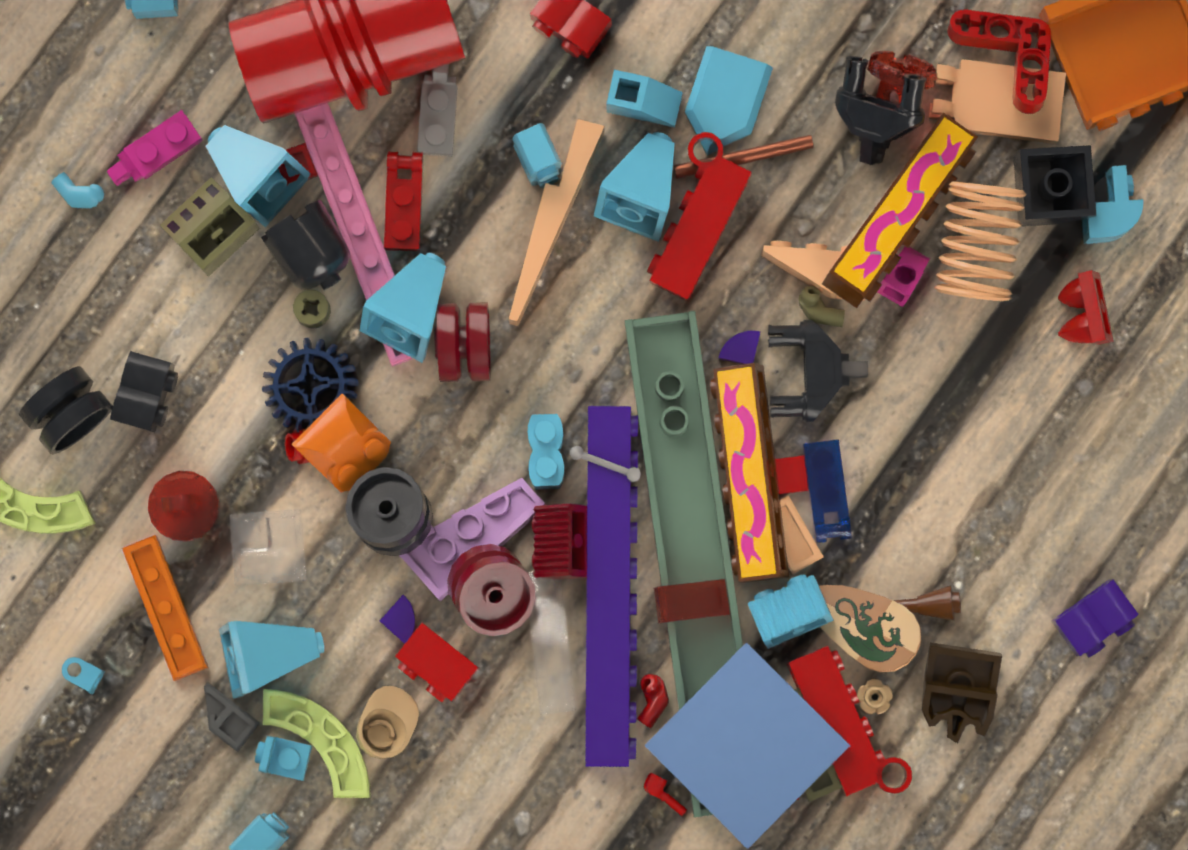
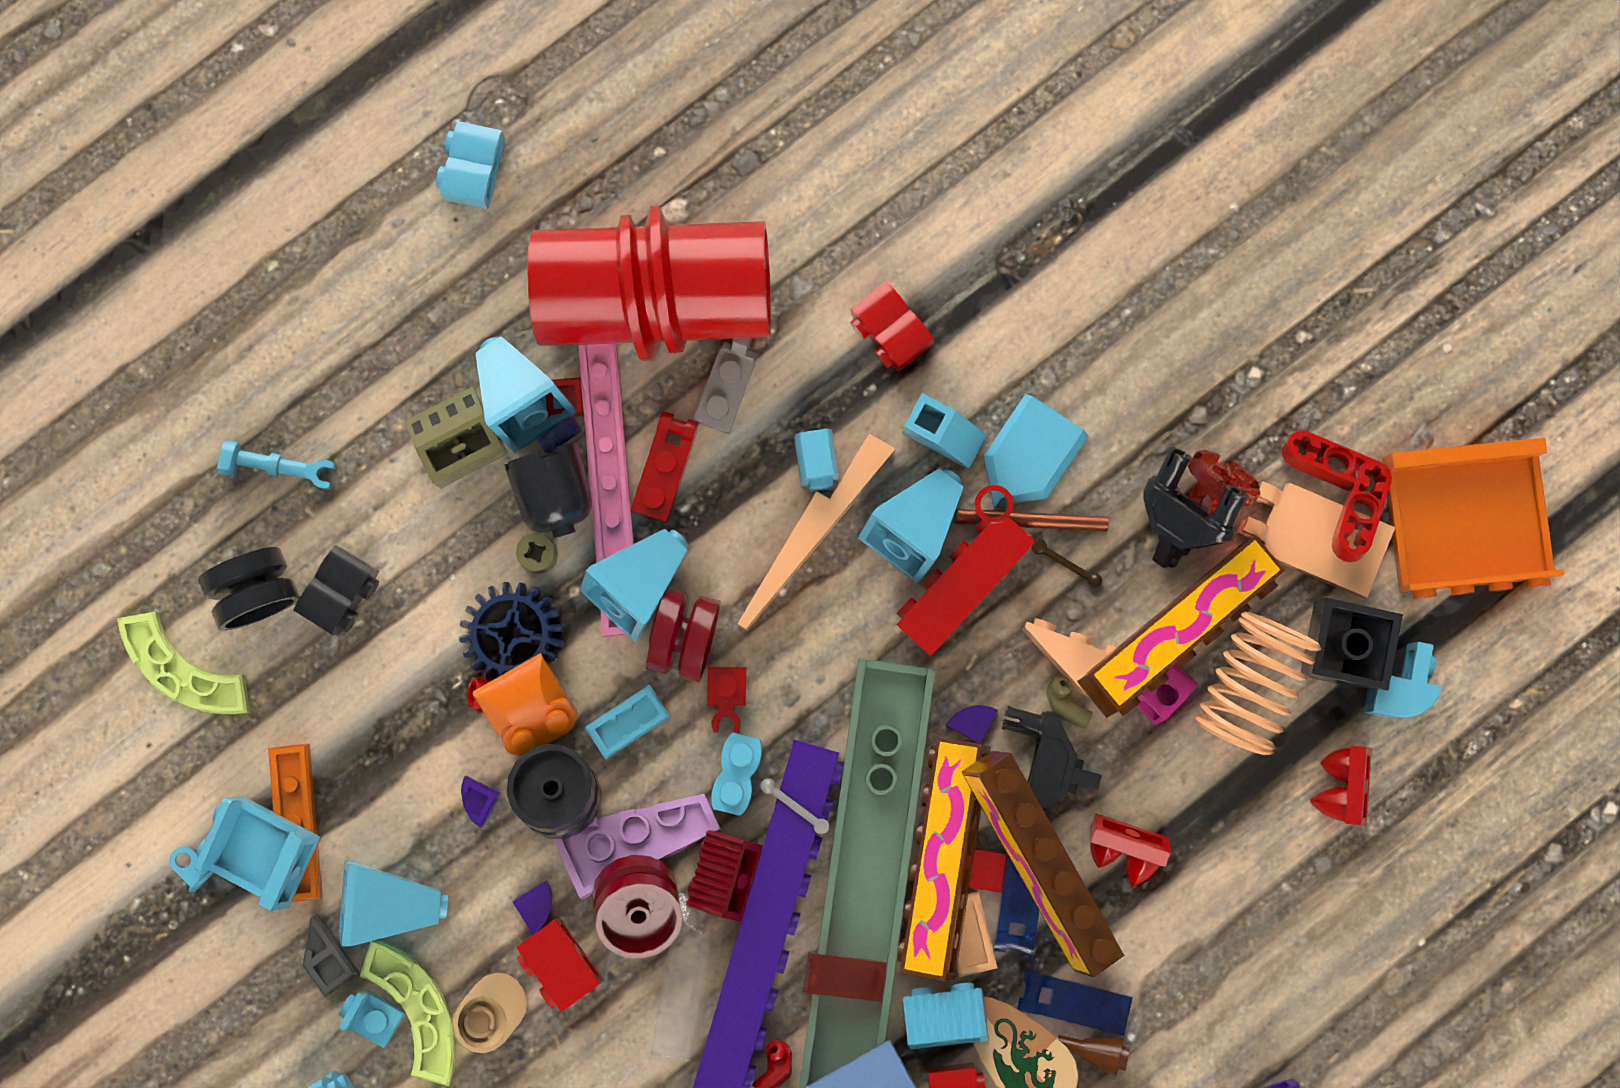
camera: 15 degrees right, 0 degrees up
medium azure arm [51,172,104,208] -> none
dark pink hinge [106,110,203,186] -> none
clear red tile [148,471,220,542] -> none
clear plate [230,509,307,586] -> none
none -> medium azure panel [194,796,320,911]
none -> medium azure piece [217,440,336,490]
none -> dark purple tile [461,776,501,828]
none -> clear blue tile [538,416,583,453]
none -> medium azure plate [585,685,671,760]
none -> red plate [707,667,747,733]
none -> reddish brown brick [961,751,1125,978]
none -> clear blue plate [1017,970,1133,1036]
none -> dark brown hinge [1031,539,1103,588]
none -> red tile [1090,813,1171,887]

